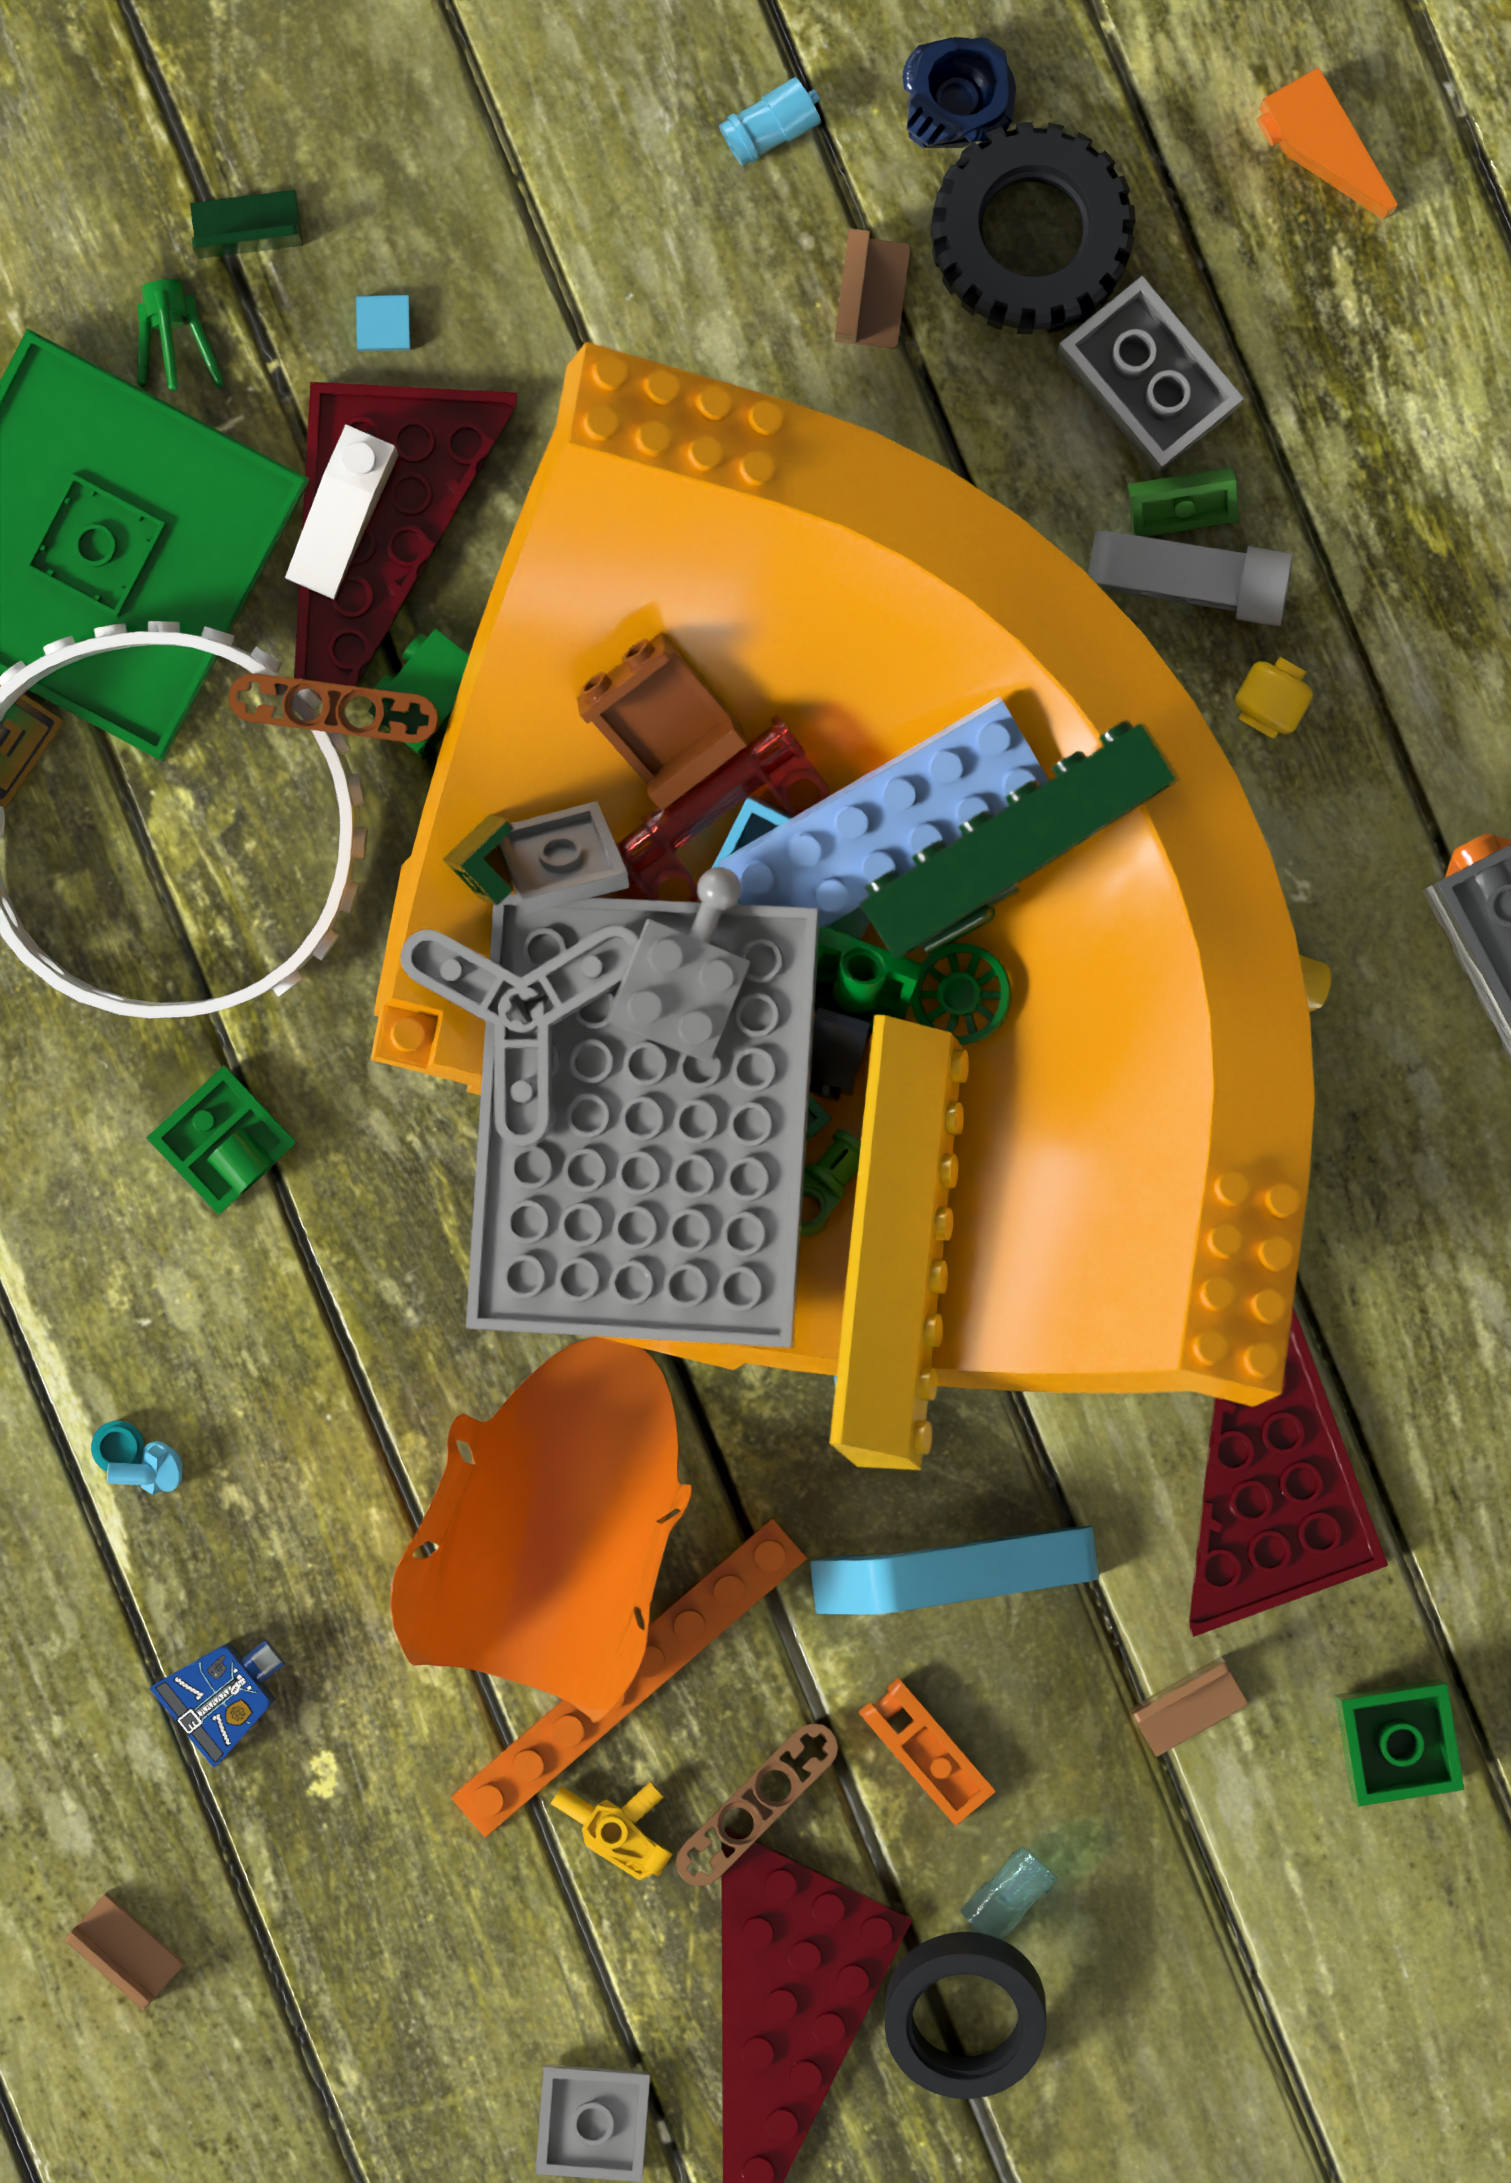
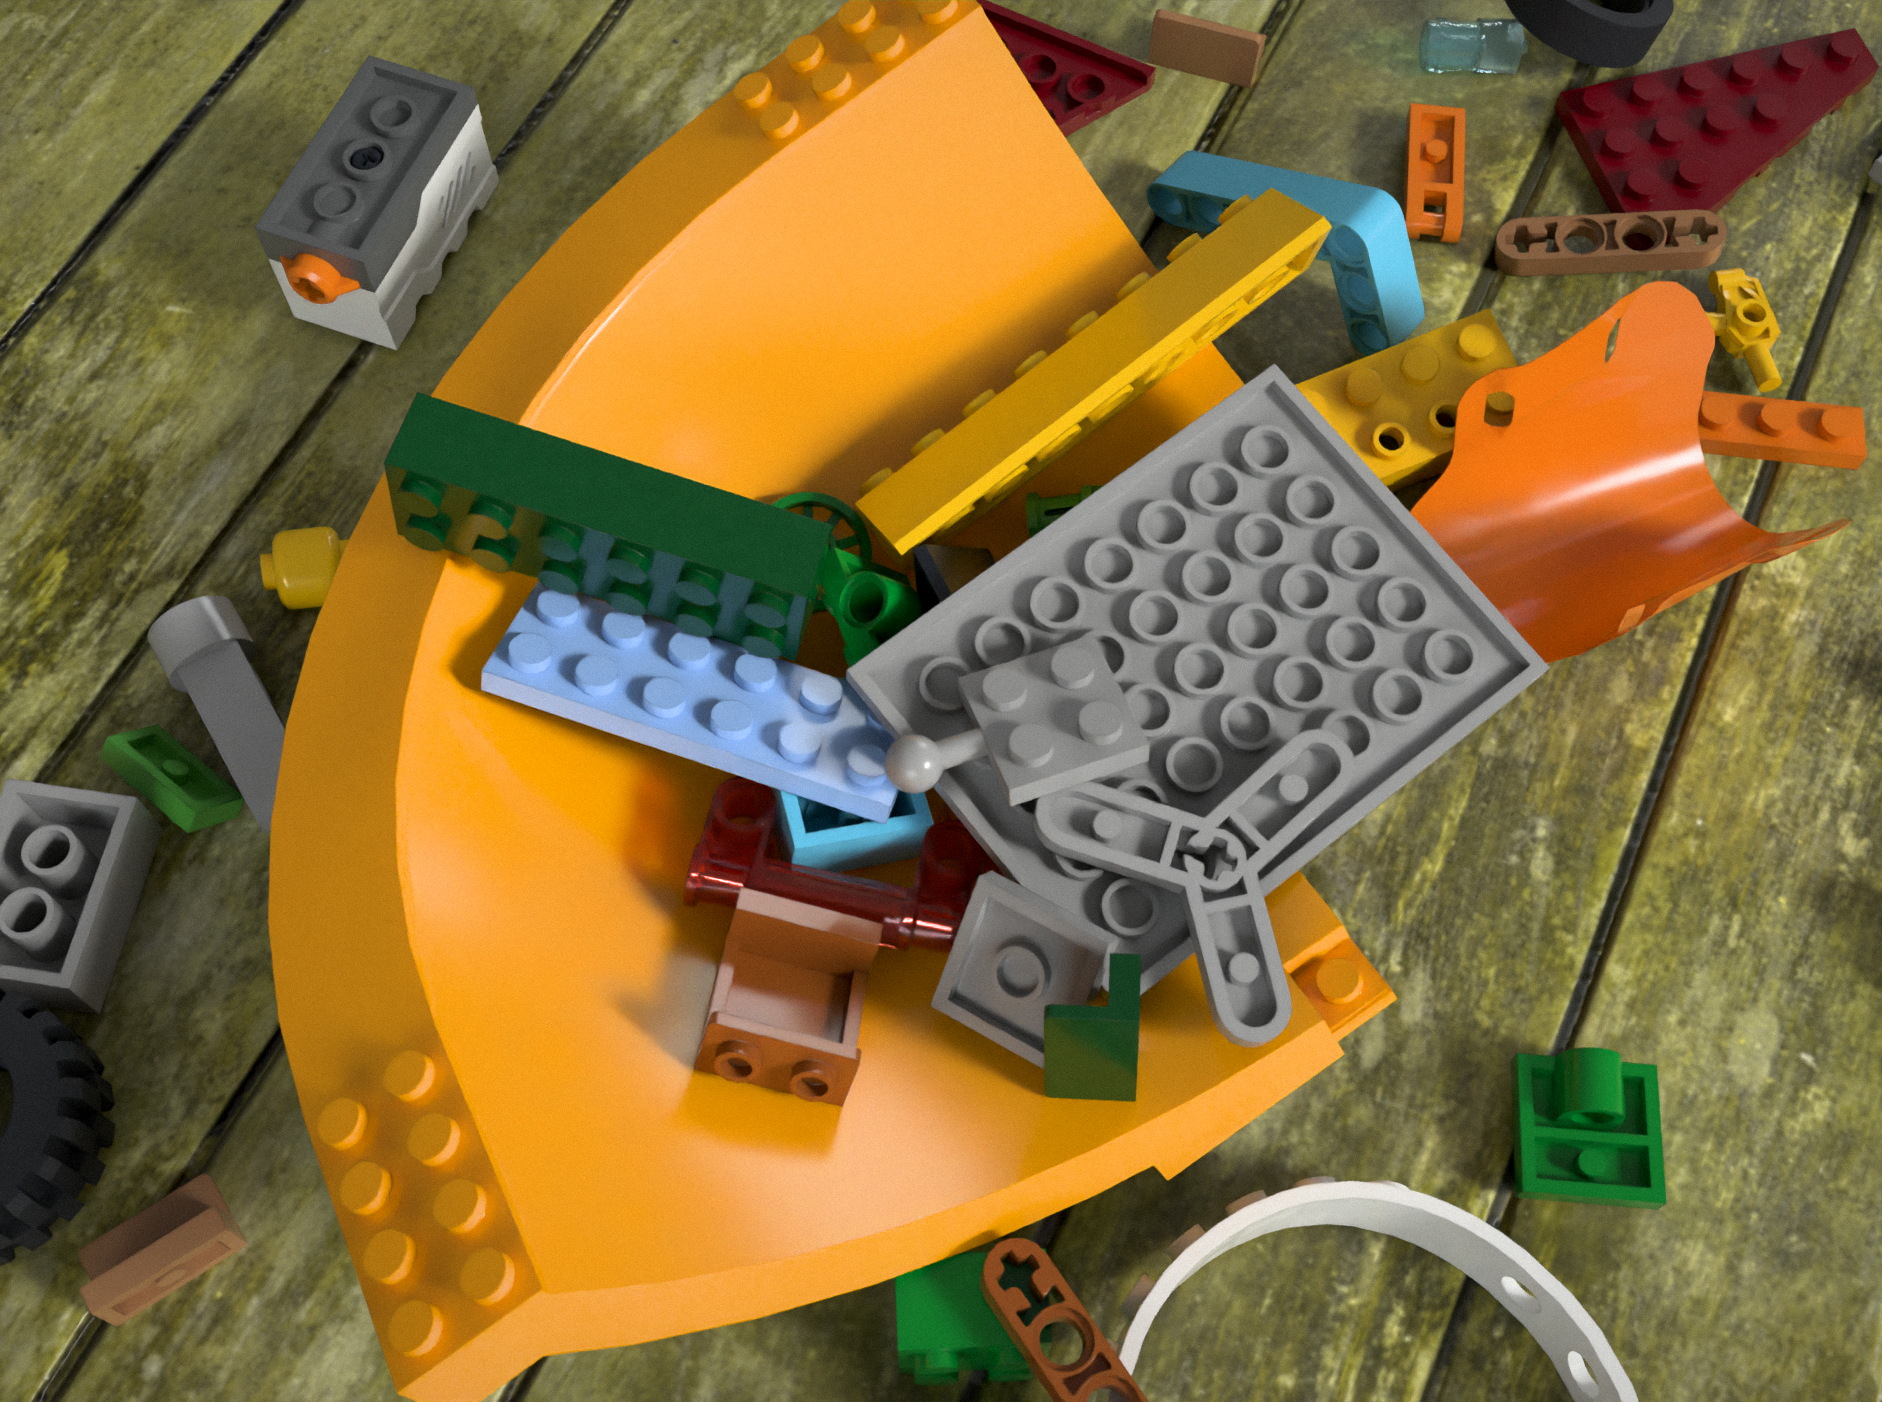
camera: 130 degrees left, 25 degrees down
none -> yellow piece [1295,308,1518,492]

